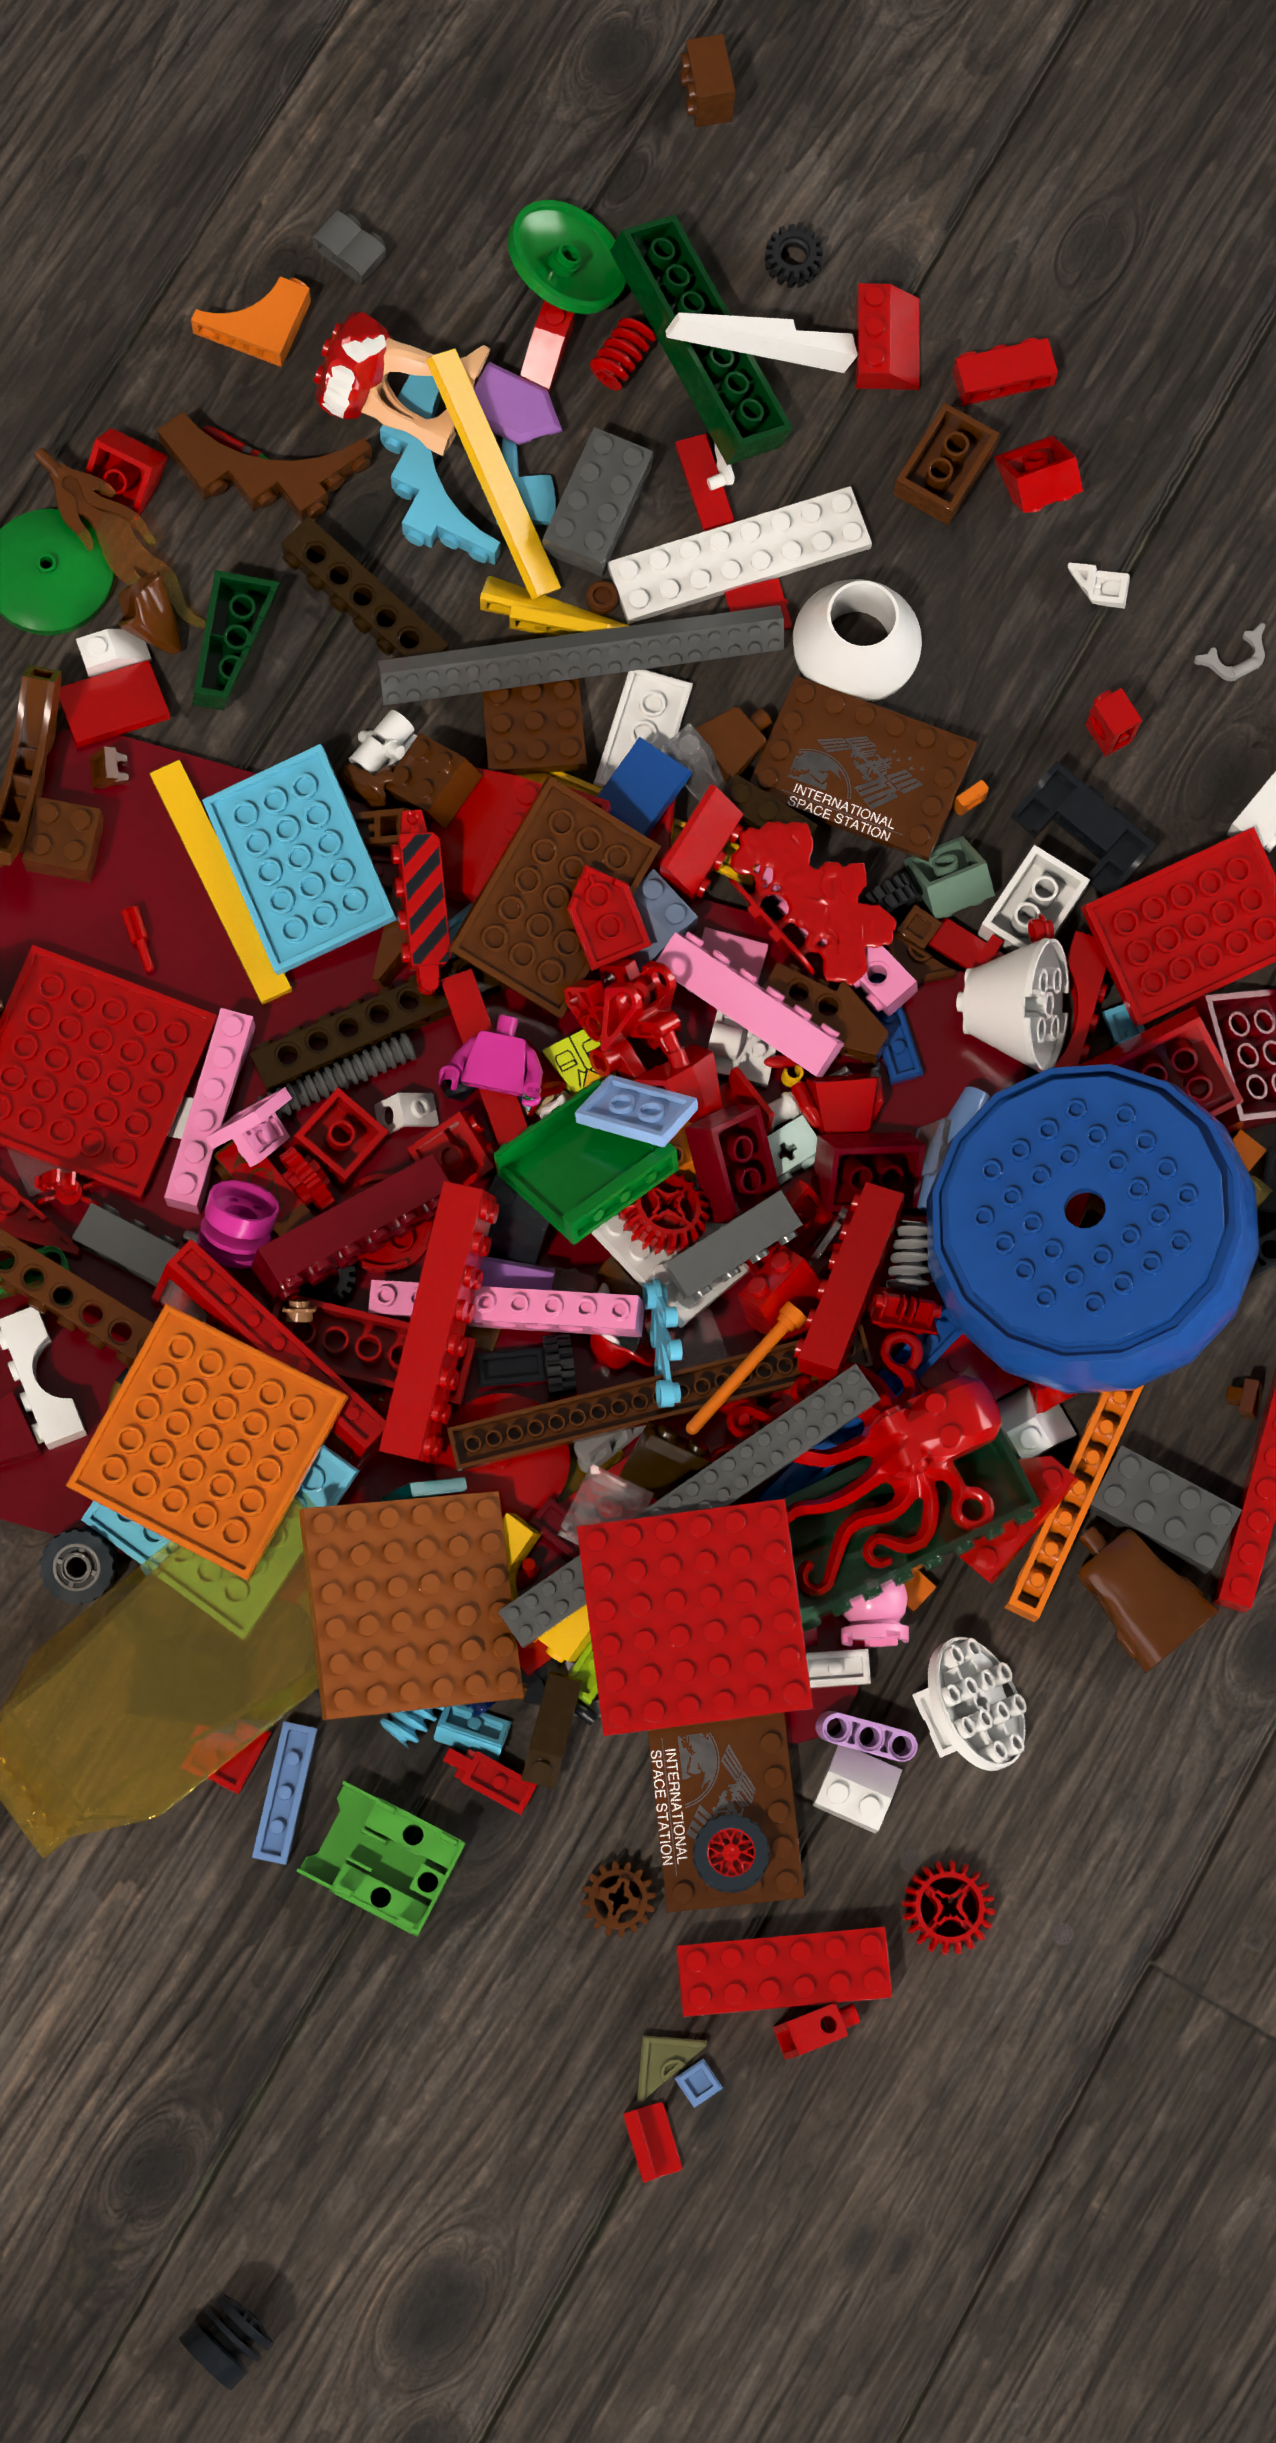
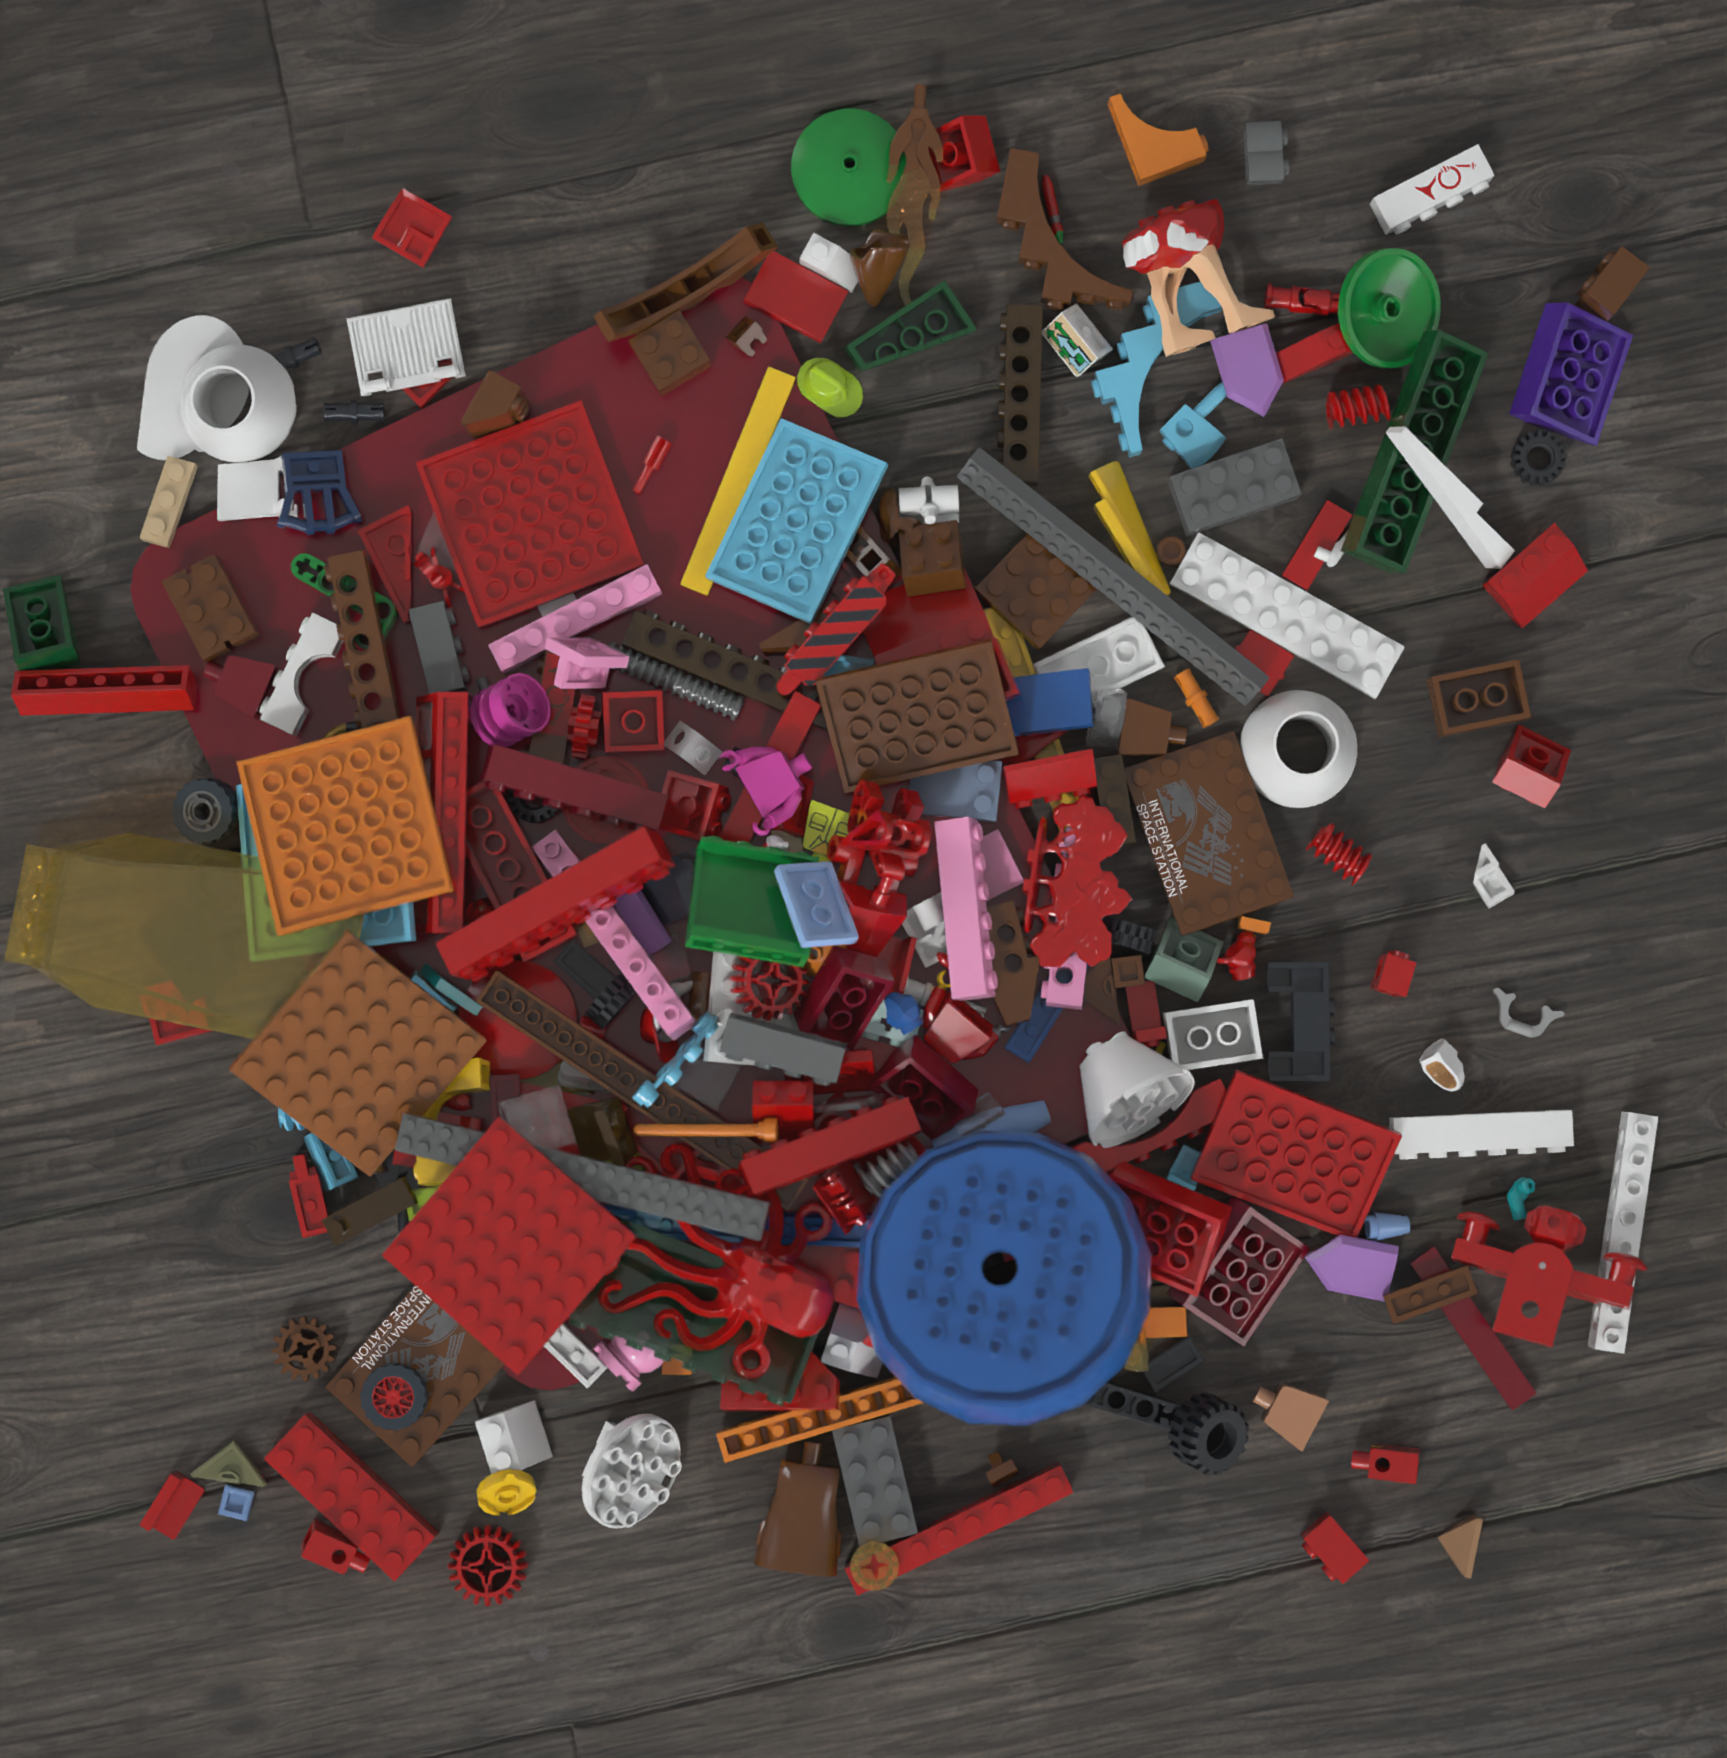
camera: 60 degrees right, 10 degrees up
medium blue plate [252,1721,318,1865] -> none
medium nougat plate [282,1299,317,1322] -> none
bright green piece [297,1781,466,1937] -> none
yellow tile [426,349,561,600] -> none
red tile [567,865,652,971] -> none
lavender beam [815,1711,918,1762] -> none
red brick [952,338,1058,406] -> none
red plate [1028,914,1054,943] -> none
none -> yellow tile [476,1469,536,1516]
none -> lime piece [797,358,863,417]
none -> clear yellow gear [851,1541,899,1591]
none -> blue rock [884,992,923,1035]
none -> panel [1042,304,1113,377]
none -> orange pin [1174,668,1220,729]
none -> red animal [1217,931,1257,981]
none -> red piece [1264,283,1340,316]
none -> red piece [1305,823,1372,886]
none -> white brick [1370,144,1494,235]
none -> white rock [1419,1038,1465,1092]
none -> dark purple slope [1509,302,1633,446]

